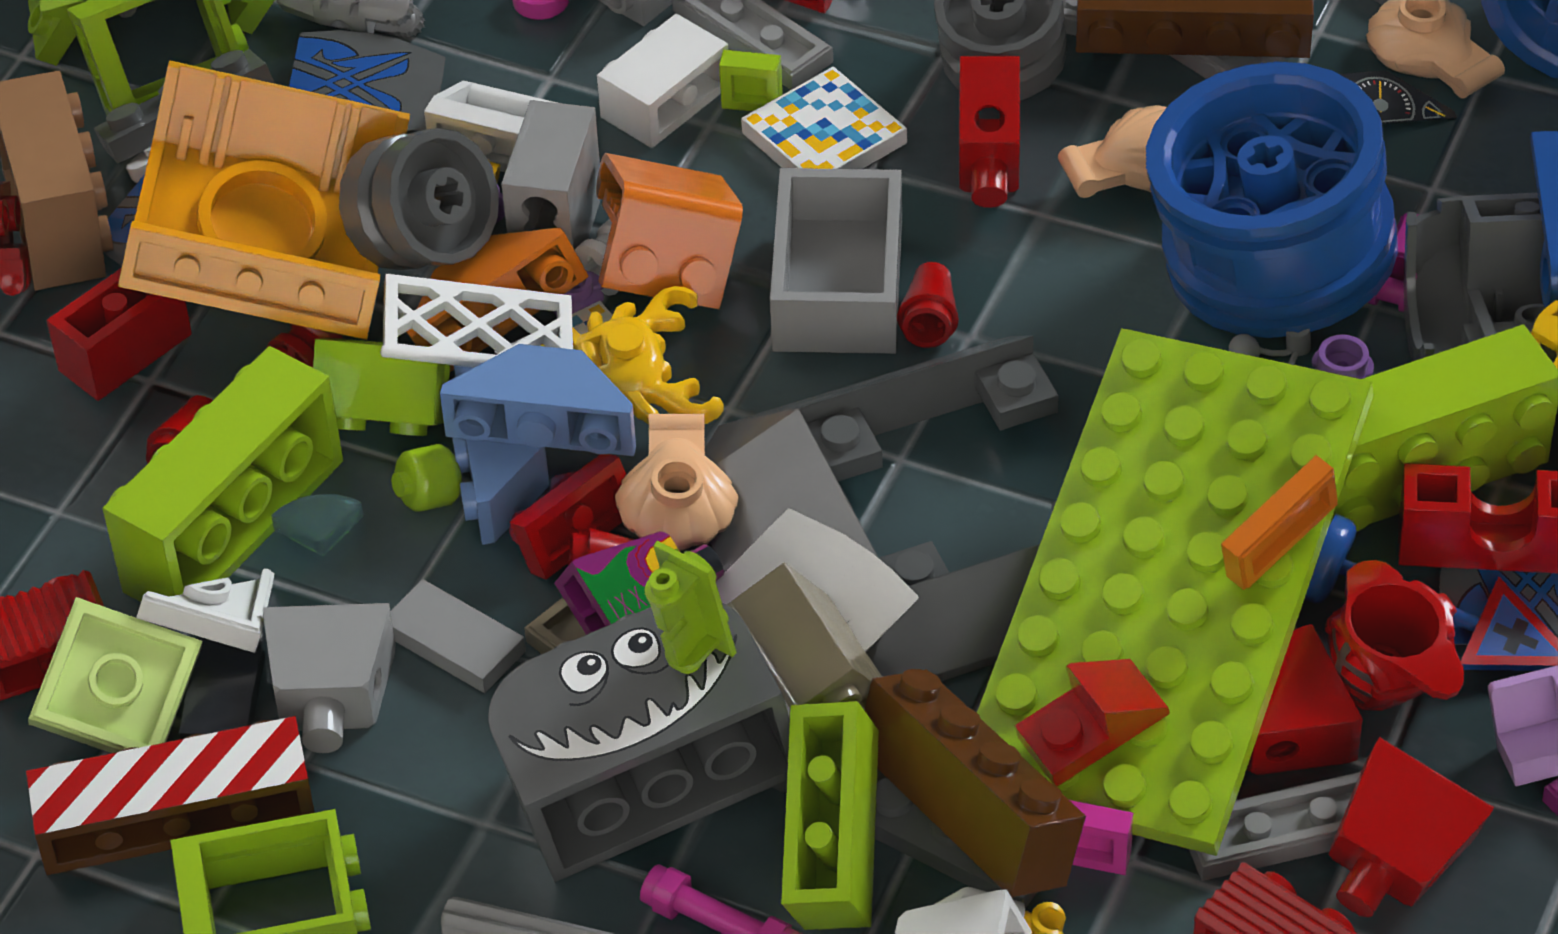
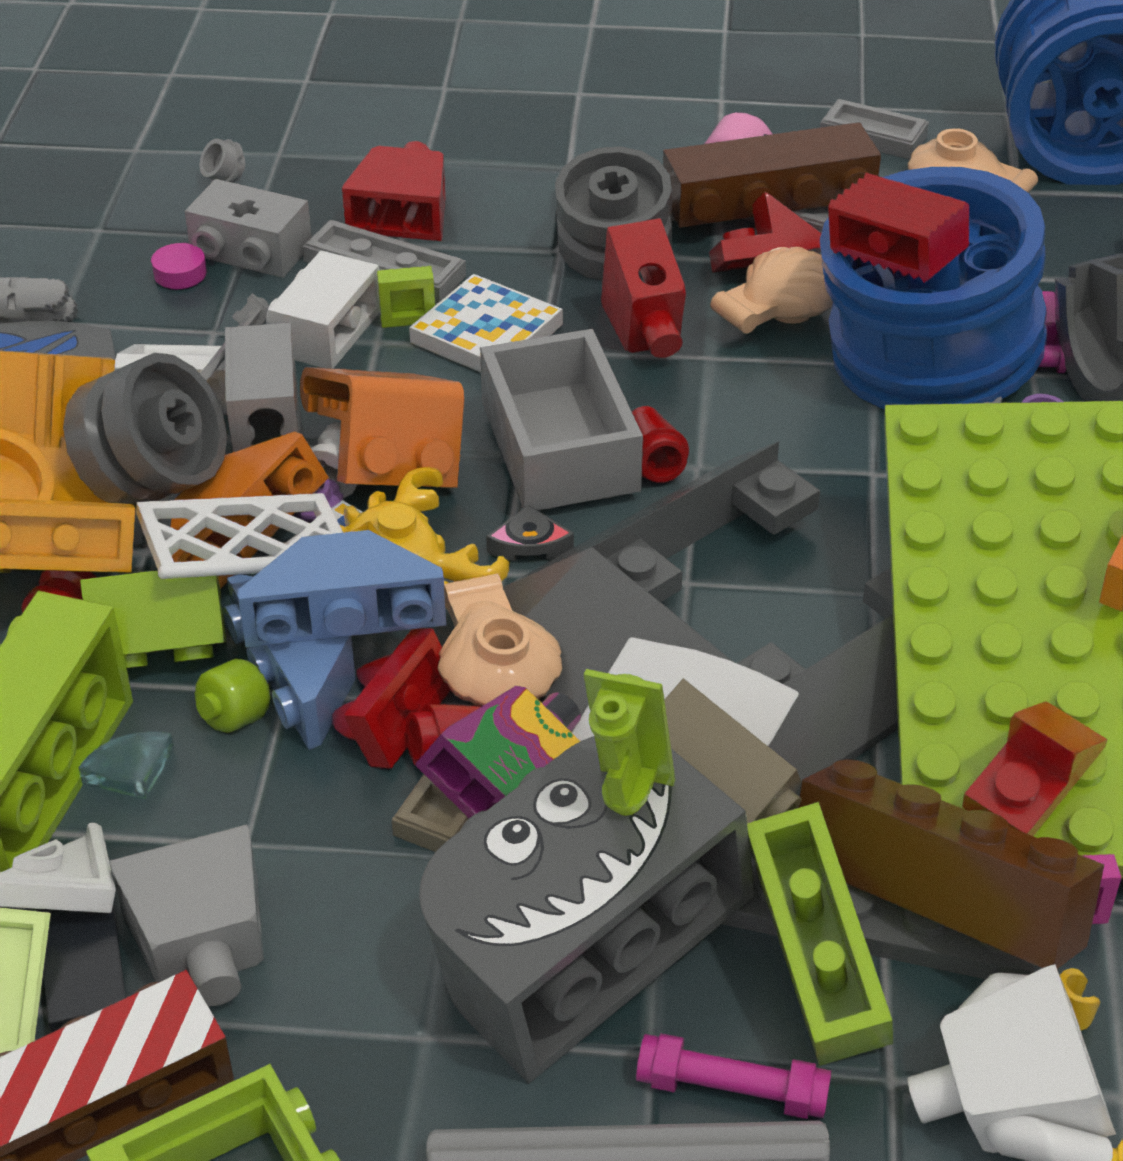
camera: 20 degrees left, 5 degrees down
light grey tile [390,579,526,694] -> none
none -> light grey sword [200,293,269,381]
none -> dark grey tile [486,505,574,561]
none -> red slope [709,192,821,273]
none -> red brick [828,173,969,283]

